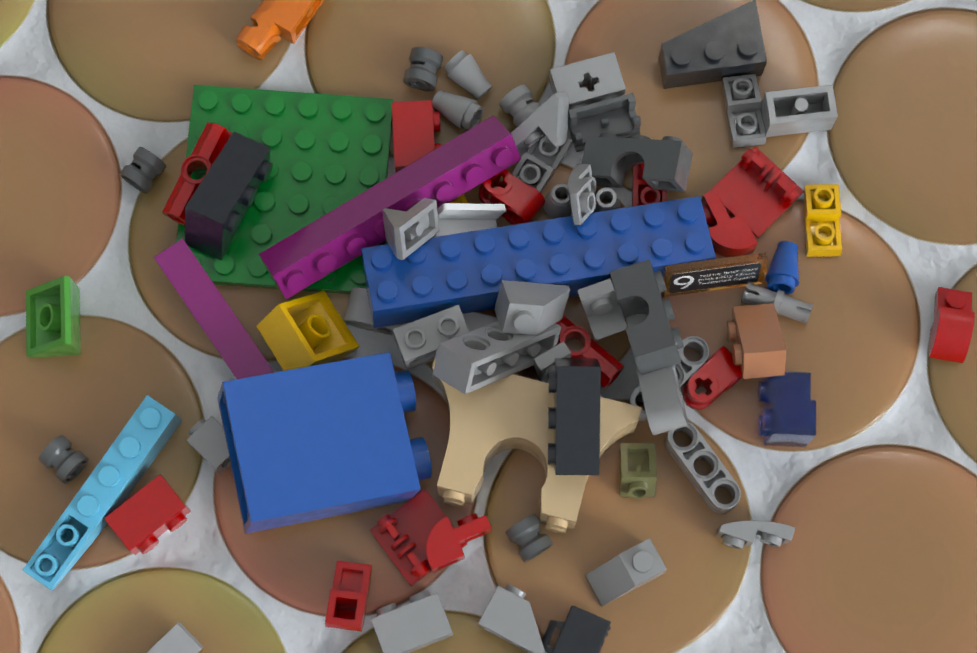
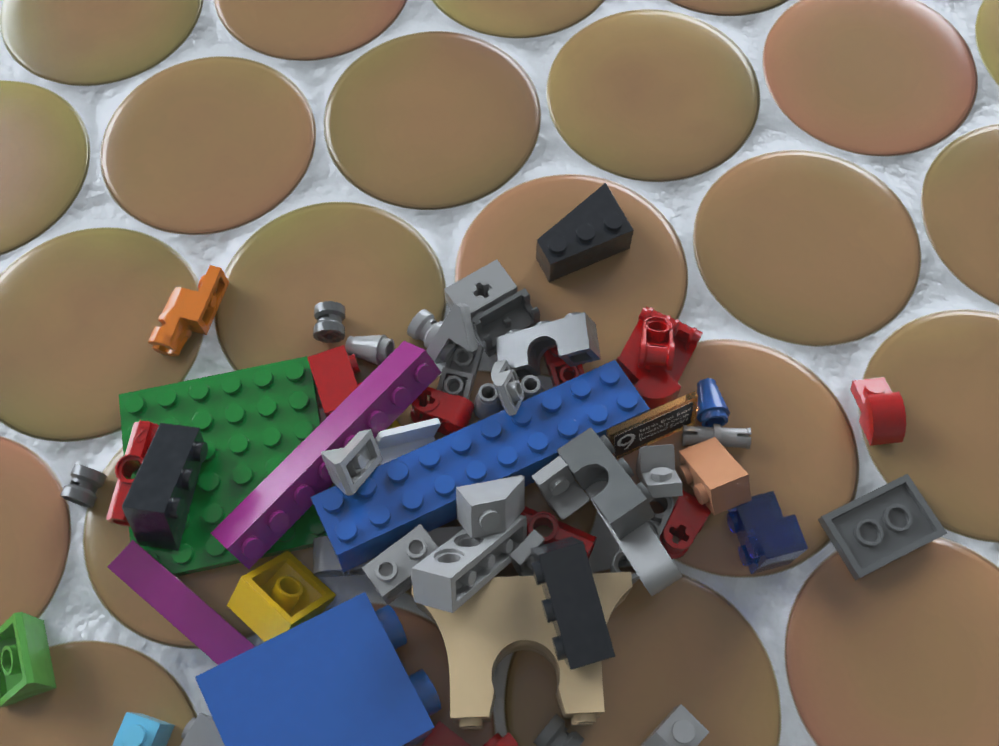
camera: 15 degrees left, 10 degrees down
light grey cone [444,50,492,100] -> none
olive bracket [620,443,657,499] -> none
light grey beam [665,422,741,514] -> none
light grey slope [716,520,795,550] -> none
light grey slope [722,74,766,148] -> none
light grey brick [761,85,838,137] -> none
yellow slope [804,184,842,257] -> none
none -> light grey slope [636,444,683,498]
none -> red piece [638,316,675,371]
none -> dark grey plate [818,474,947,581]

